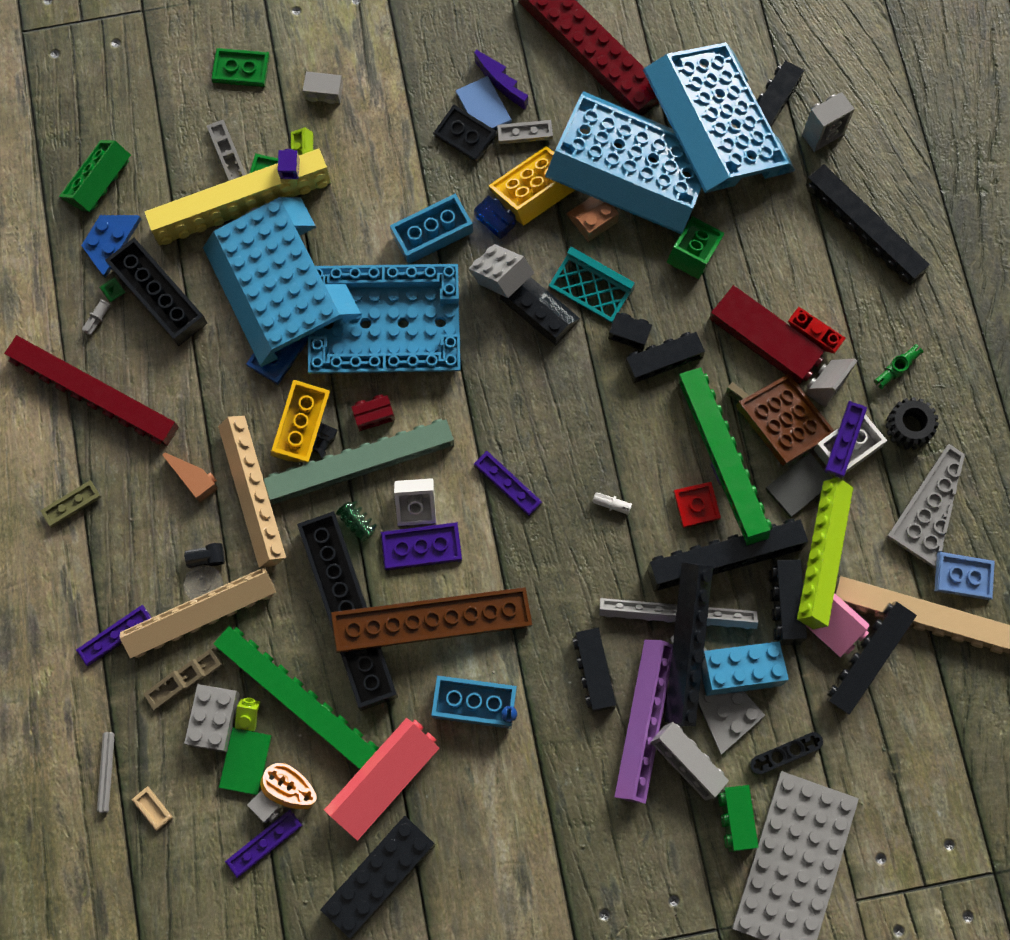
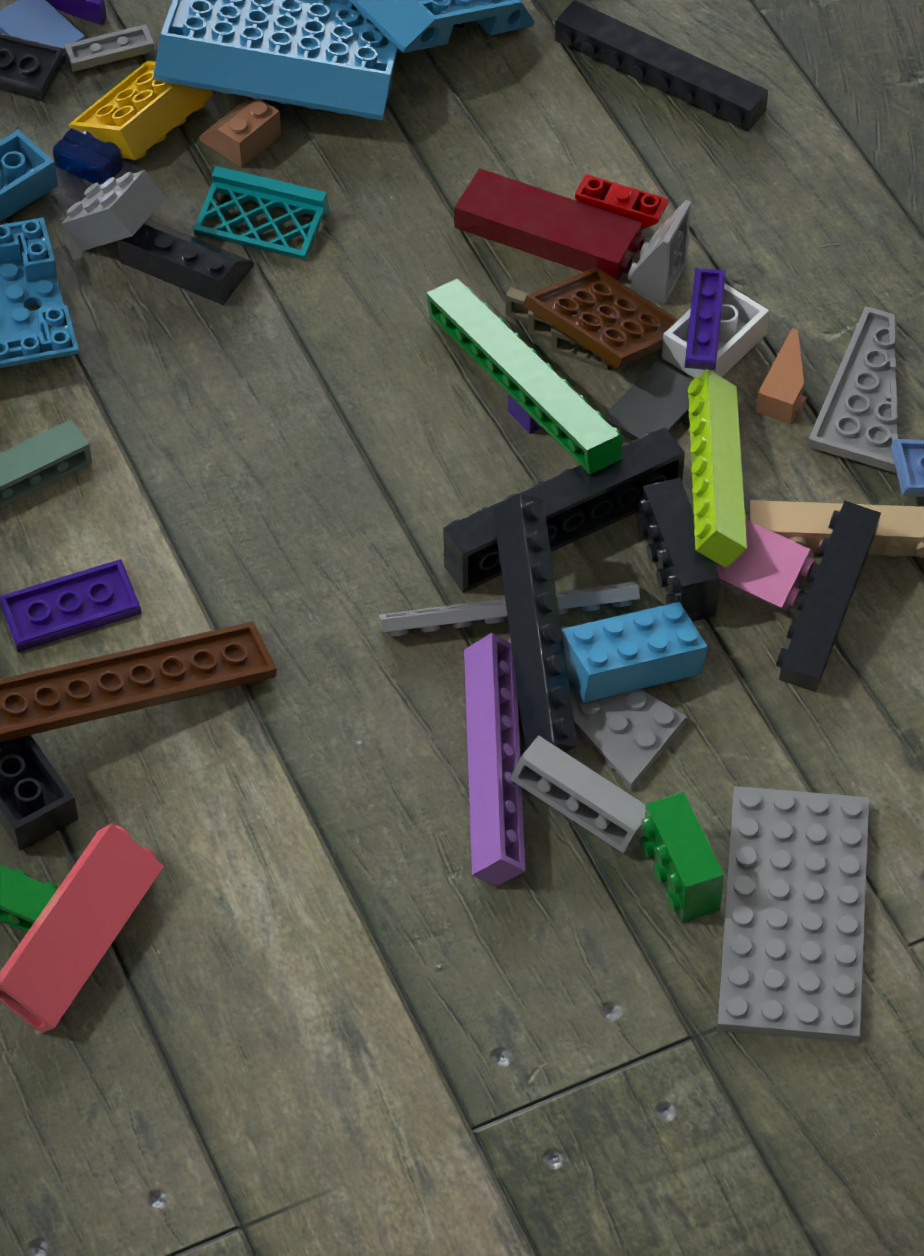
camera: 15 degrees left, 20 degrees down
black brick [320,816,436,939] -> none
white slope [394,479,436,526] -> none
dark azure brick [431,676,517,729] -> none
dark purple tile [474,451,542,516] -> none
blue hinge [501,706,517,723] -> none
black brick [572,627,616,712] -> none
white axle [593,492,632,515] -> none
black brick [608,313,652,351] -> none
black brick [625,332,705,383] -> none
green slope [666,216,725,279] -> none
red plate [673,482,721,528] -> none
black beam [749,732,823,775] -> none
green pin [874,344,923,389] -> none
black tyre [886,397,939,450] -> none
none -> nougat slope [756,328,807,424]

